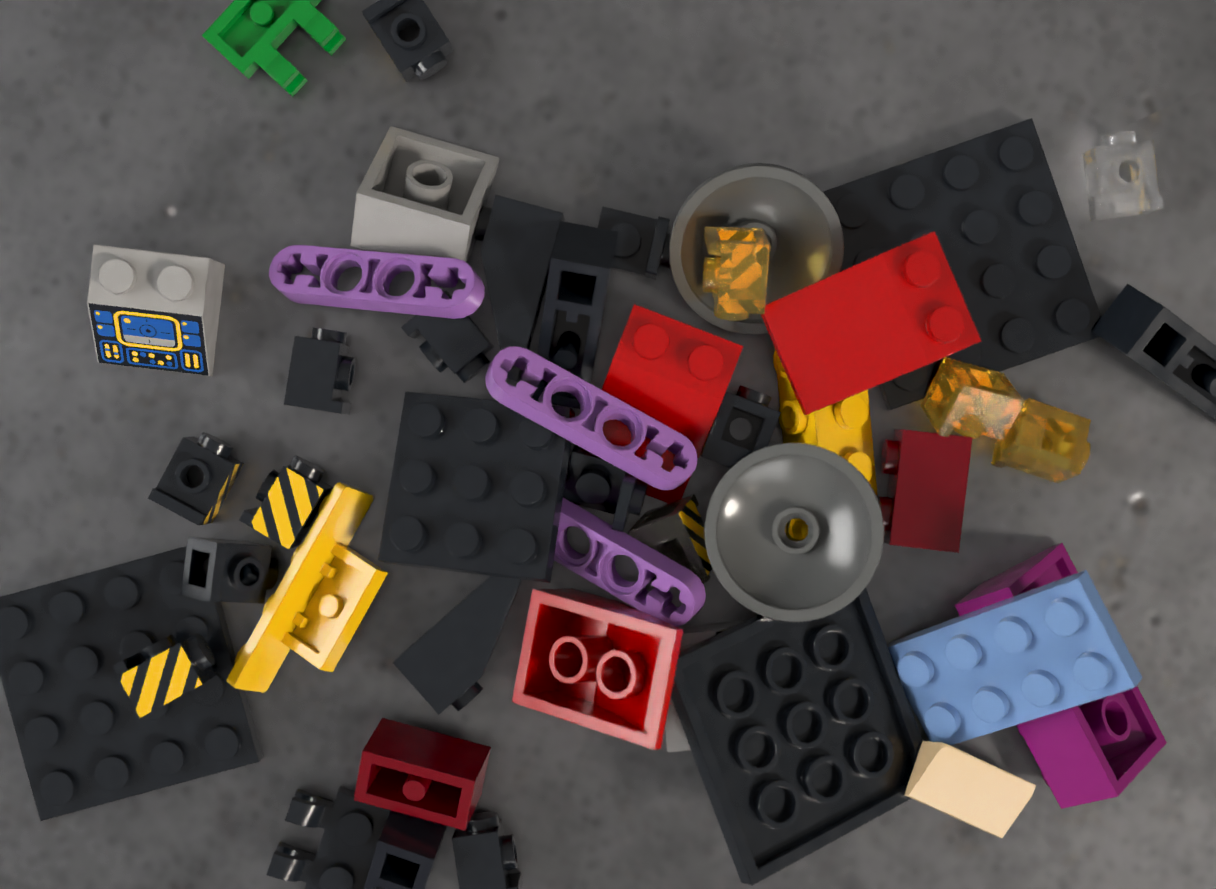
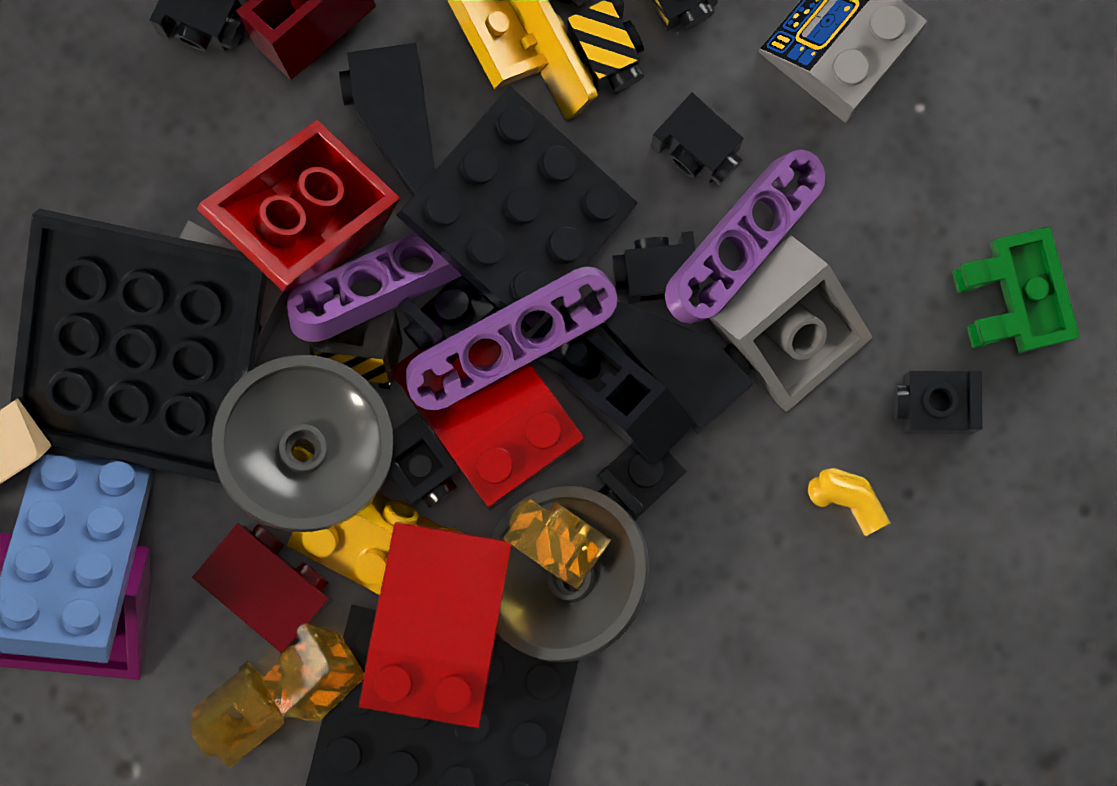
camera: 120 degrees right, 5 degrees down
none -> yellow arm [808,468,891,536]

